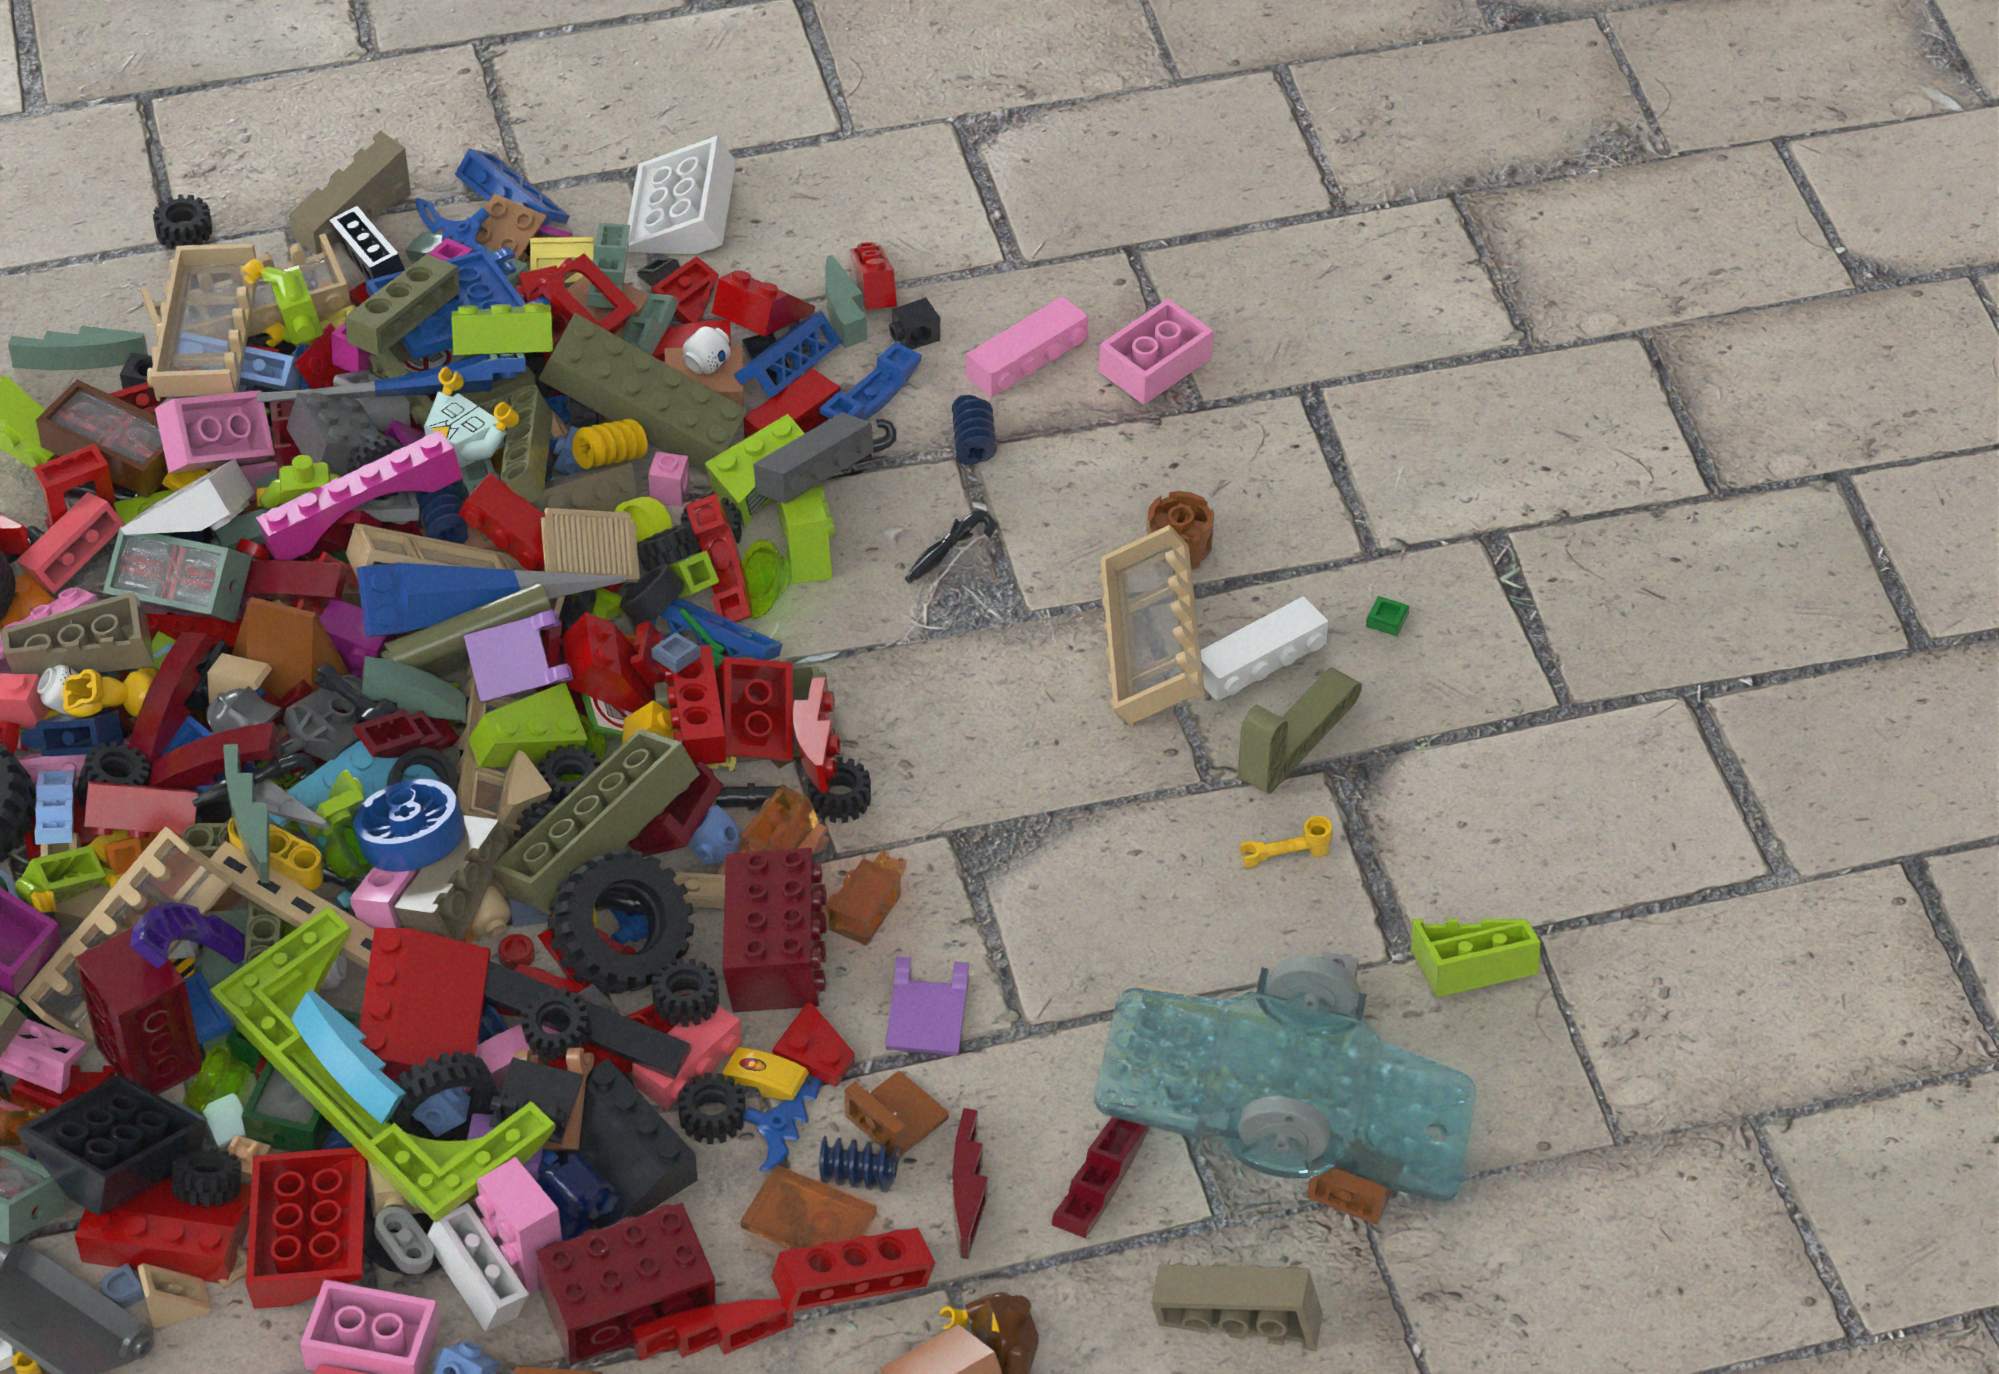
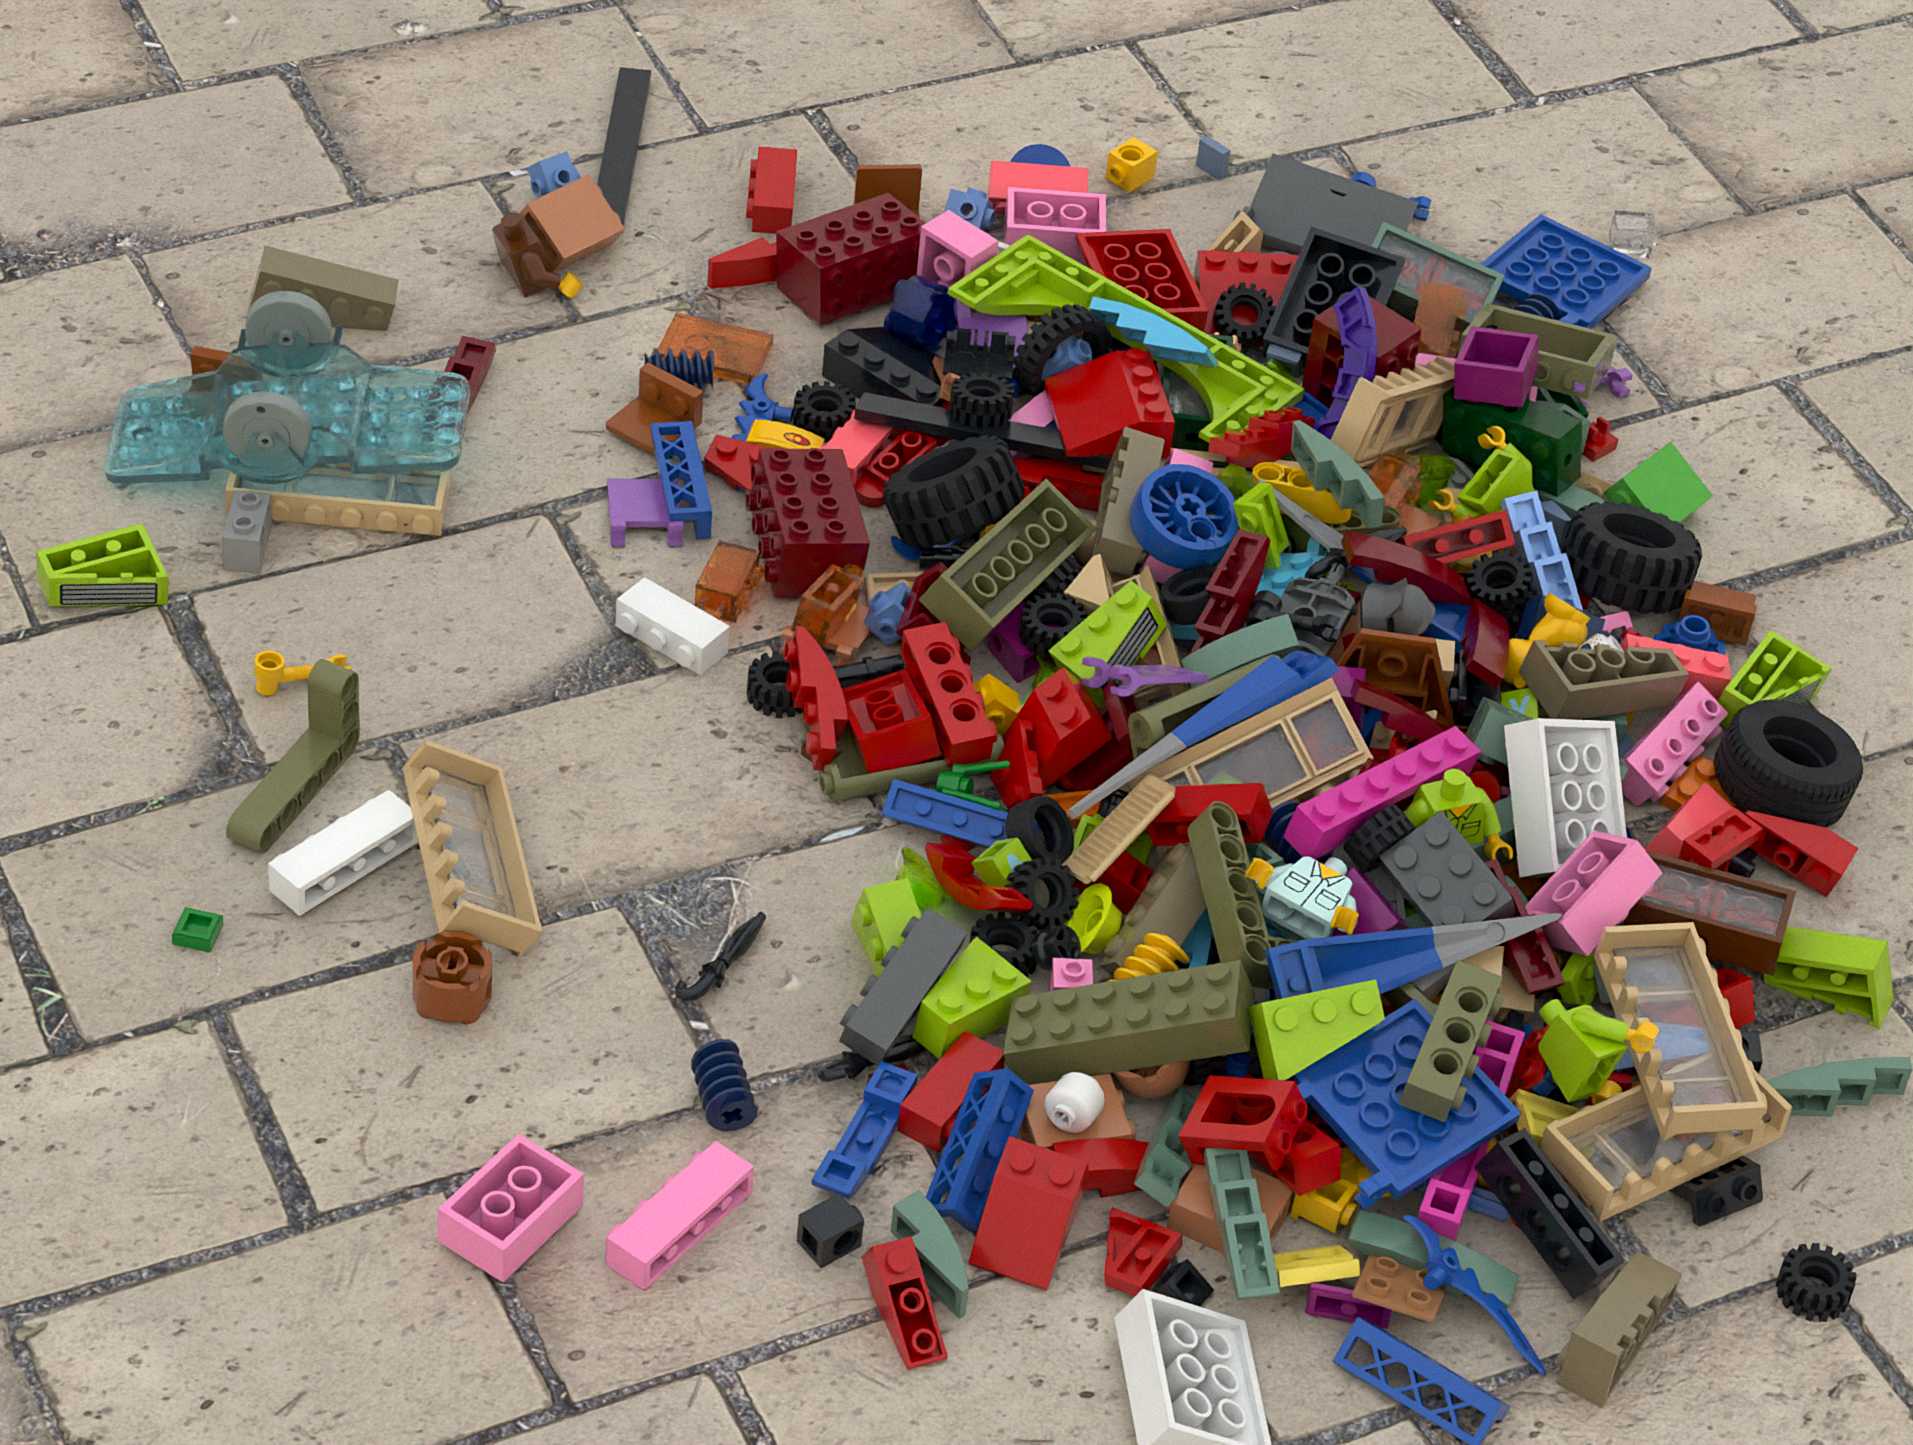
camera: 165 degrees right, 5 degrees down
sand blue tile [651,632,701,673] -> none
black tyre [652,959,719,1027] -> none
red brick [771,1228,935,1313] -> none
dark red slope [952,1107,988,1259] -> none
none -> white brick [615,577,730,676]
none -> blue fence [650,421,712,539]
none -> black wheel [1032,925,1081,971]
none -> red slope [1208,407,1316,469]

